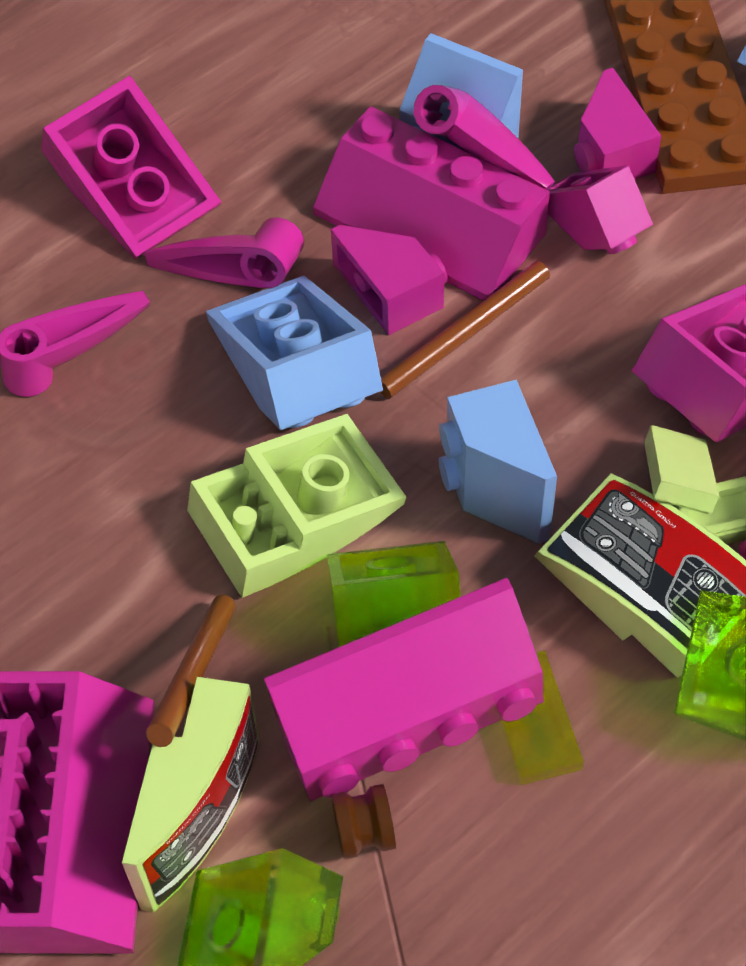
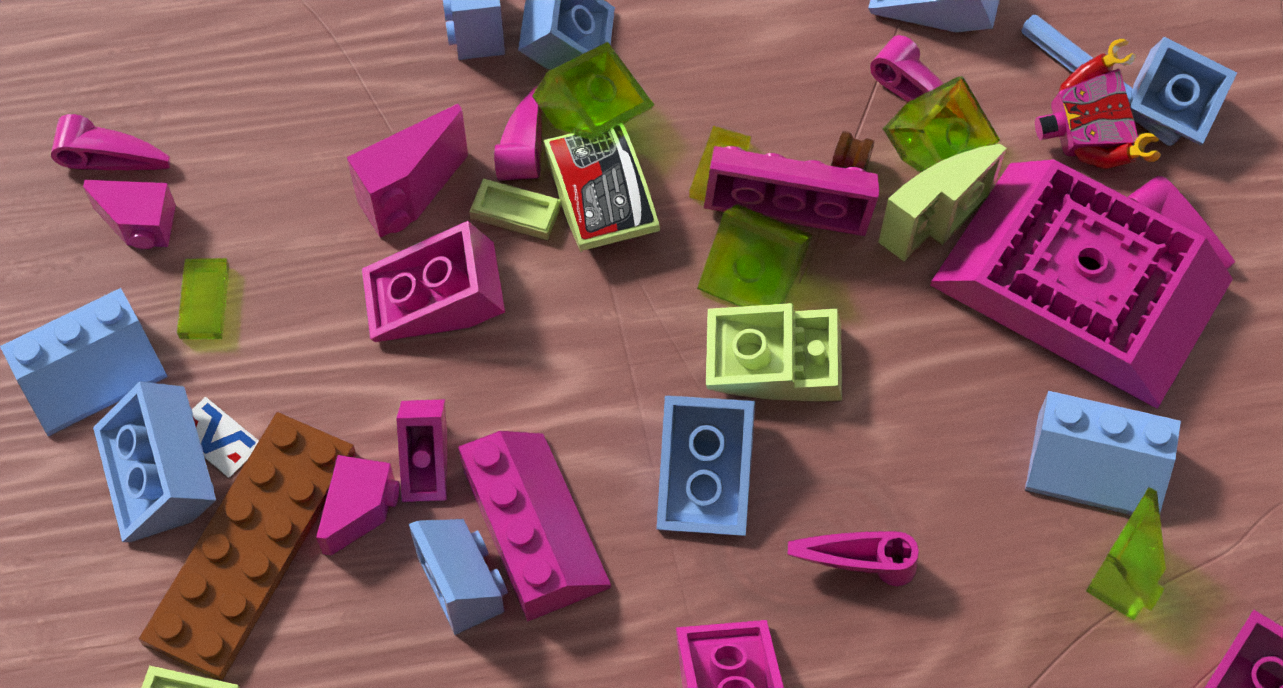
camera: 150 degrees left, 5 degrees up
dark pink piece [144,217,304,288] -> none
dark orange bar [146,595,236,747] -> none
dark pink slope [331,225,447,335] -> none
dark orange bar [380,261,550,399] -> none
dark pink piece [413,85,555,191] -> none
light blue slope [438,380,557,544] -> none
yellowish green tile [644,425,719,514] -> none

